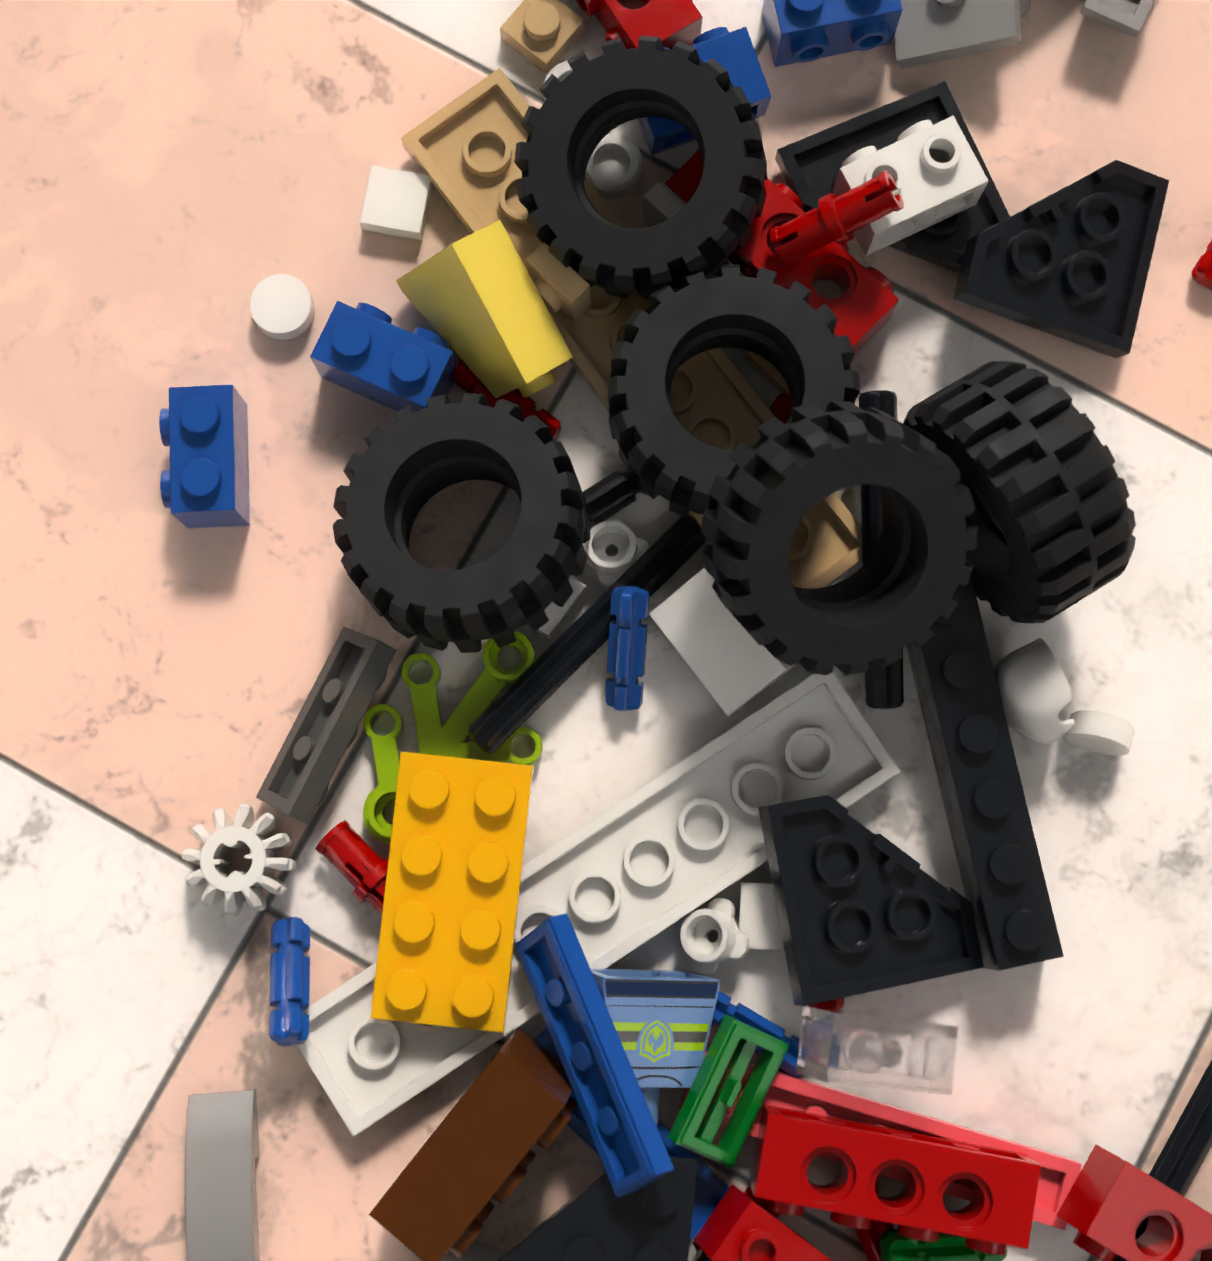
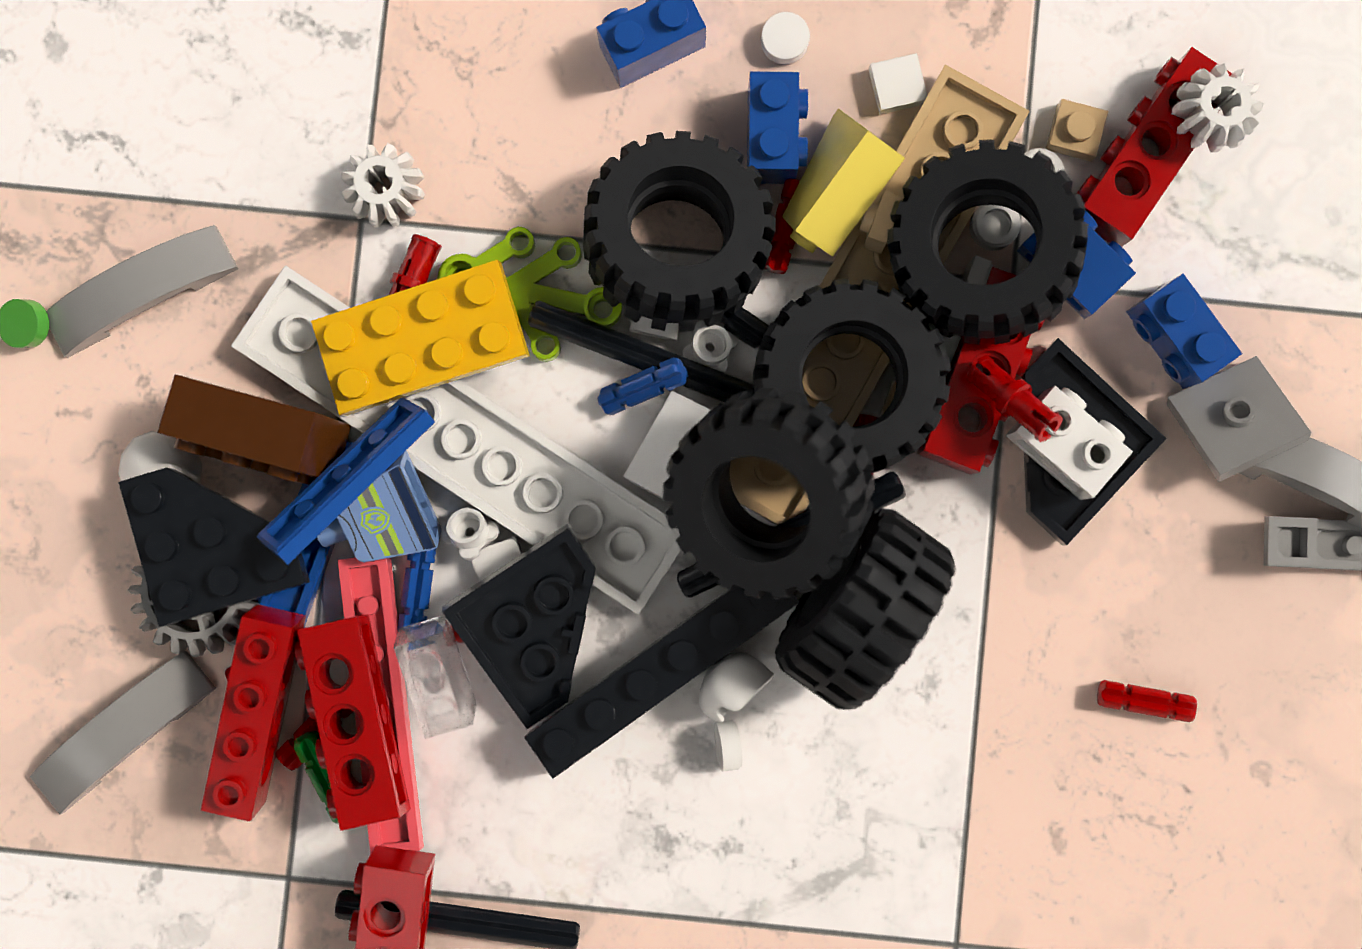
camera: 70 degrees right, 5 degrees up
dark grey plate [256,627,397,824] -> none
blue axle [269,917,310,1047] -> none
green tile [668,1014,789,1168] -> none
black plate [953,160,1169,358] -> none

